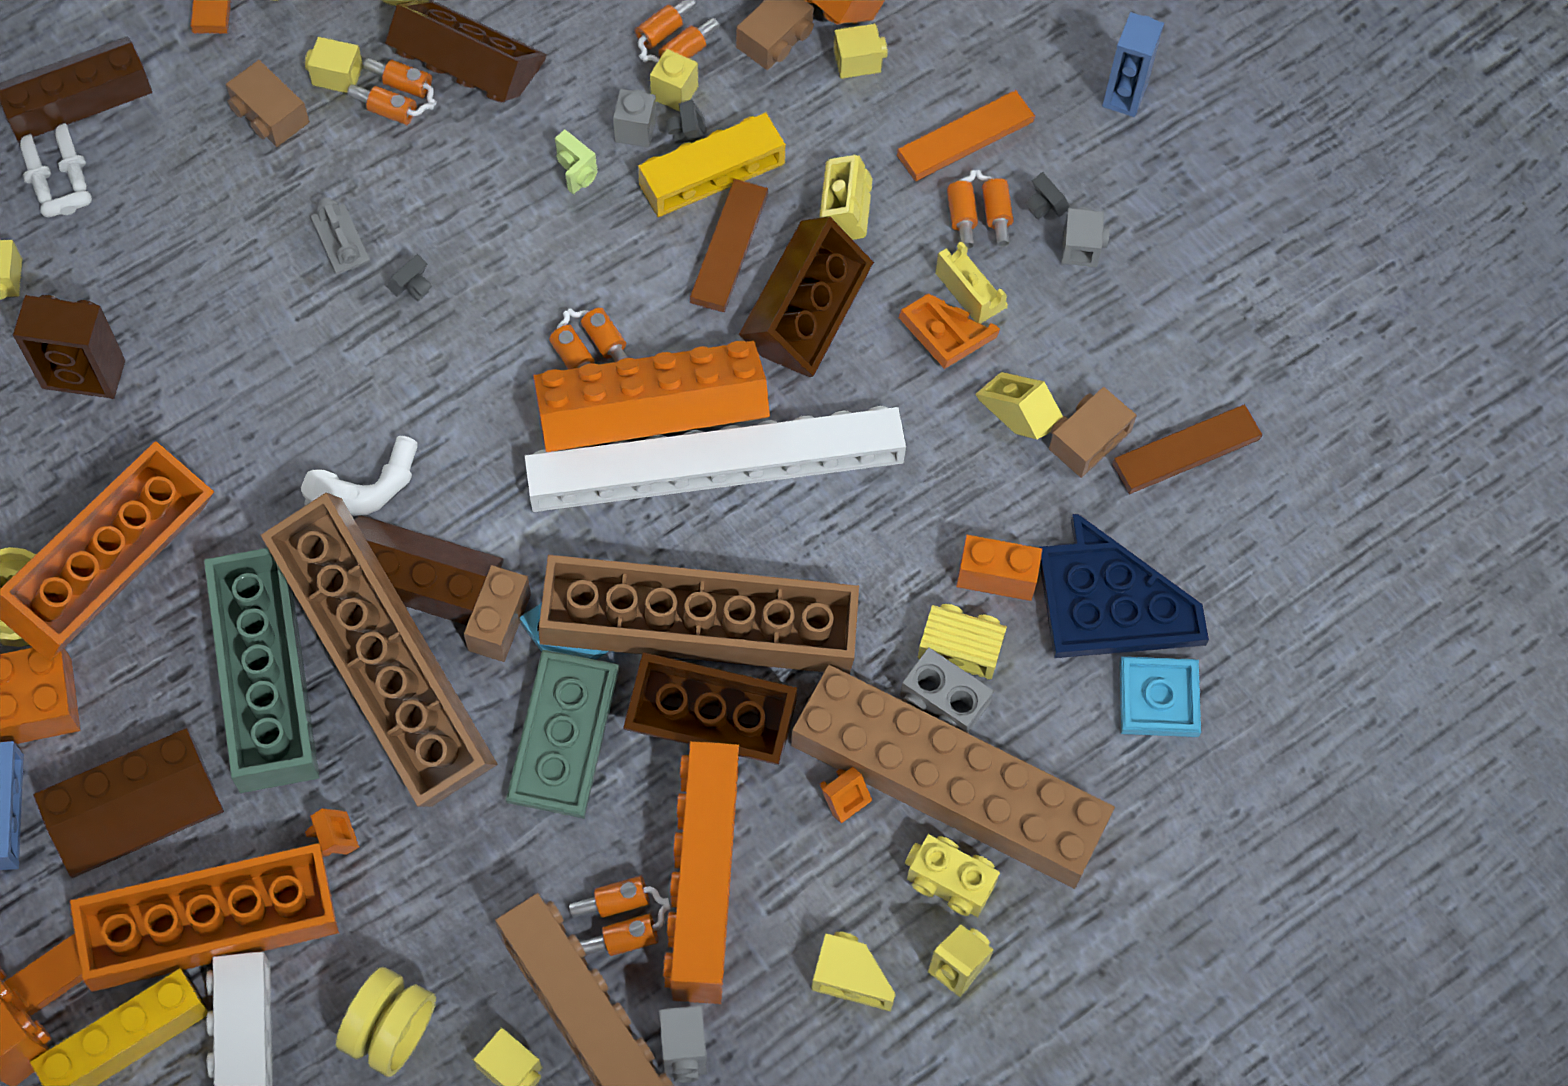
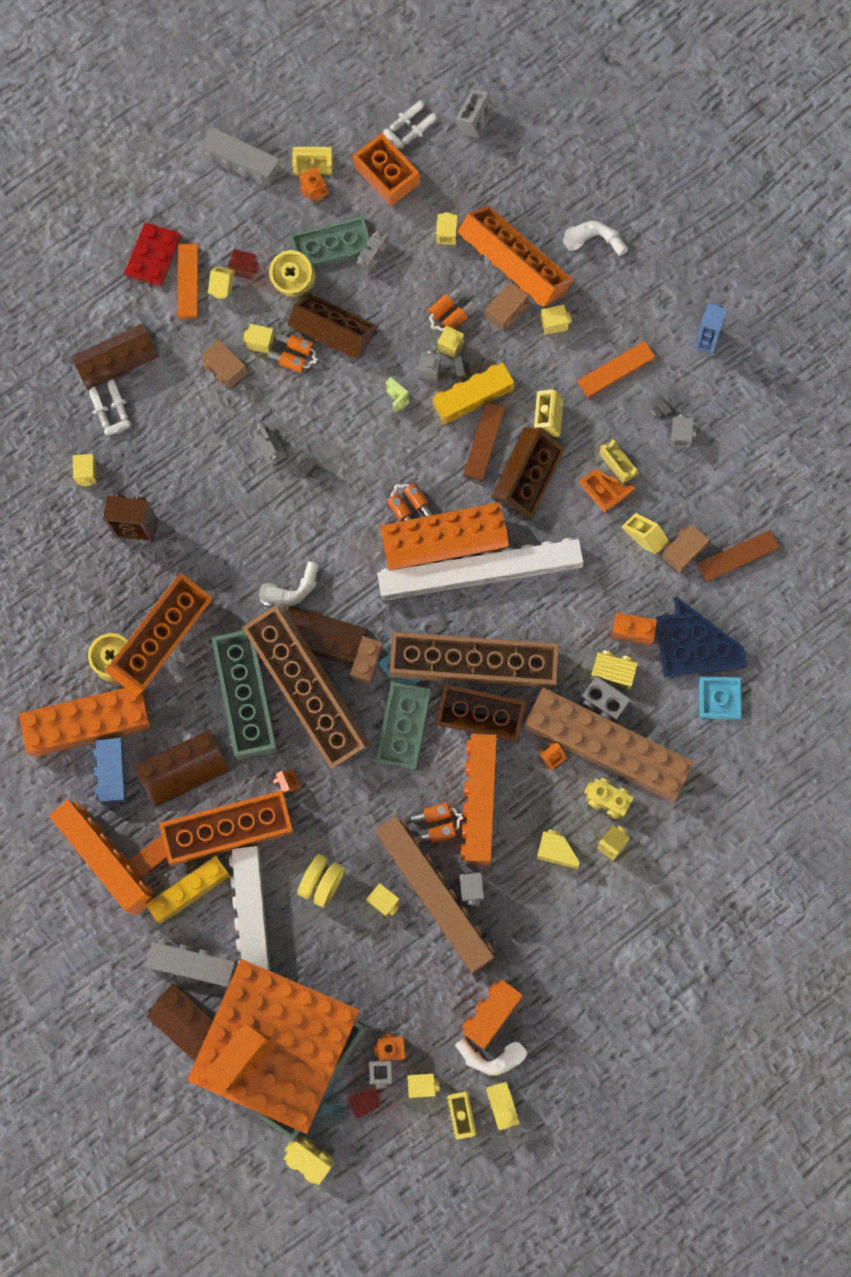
camera: 10 degrees right, 10 degrees up
orange piece [947,170,1014,249] -> none

